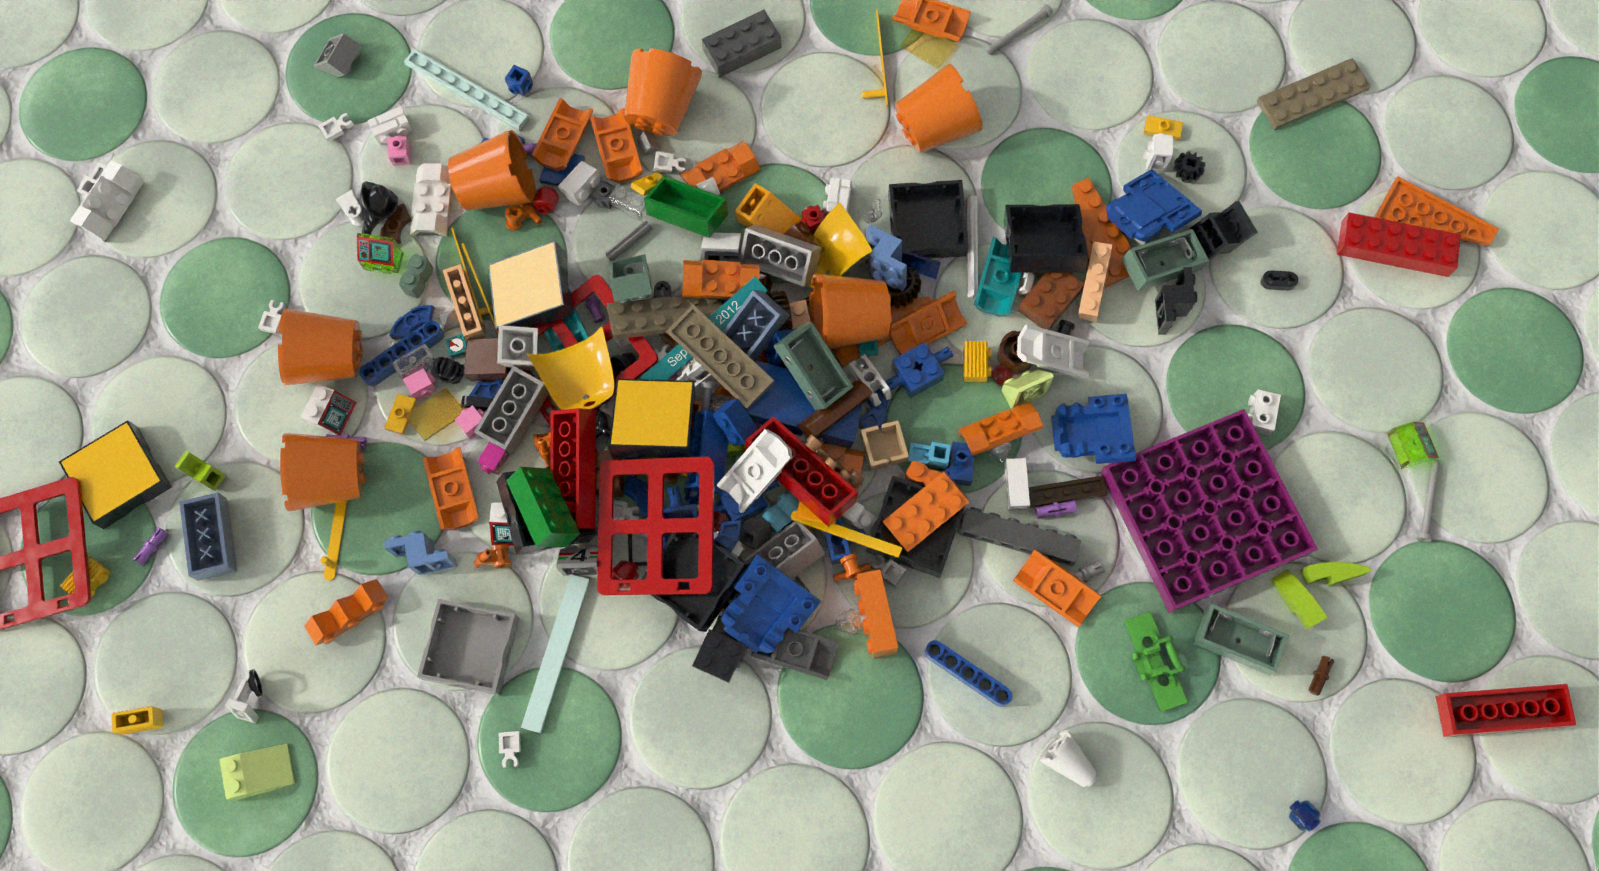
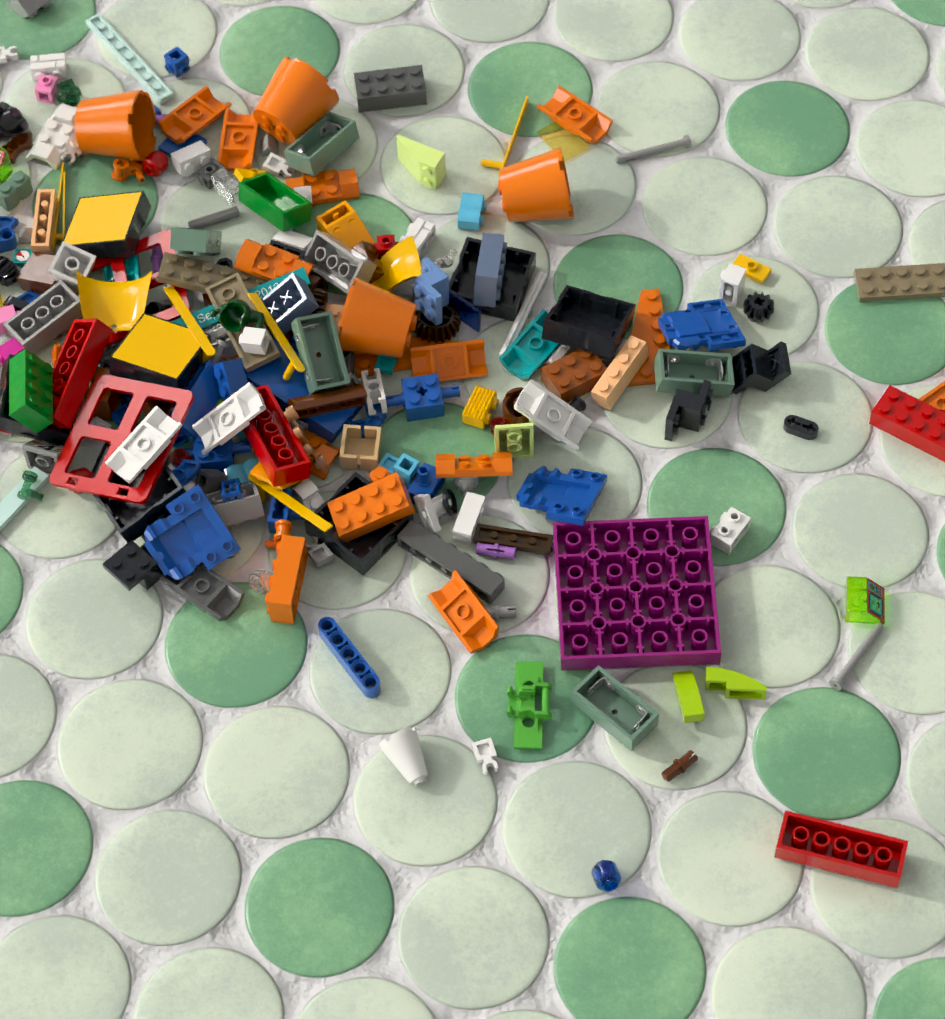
camera: 20 degrees right, 15 degrees down
none -> clear green piece [17,470,44,501]
none -> clear green brick [55,78,82,107]
none -> white plate [60,133,82,165]
none -> white piece [105,406,182,484]
none -> yellow piece [164,286,216,362]
none -> dark green piece [209,299,265,332]
none -> blue tile [220,478,242,503]
none -> white brick [239,327,271,355]
none -> yellow piece [248,293,305,381]
none -> sand green piece [284,112,360,176]
none -> yellowish green slope [396,135,446,190]
none -> white piece [413,489,457,533]
none -> medium azure brick [458,192,487,231]
none -> white plate [472,738,498,775]
none -> sand blue brick [473,233,507,307]

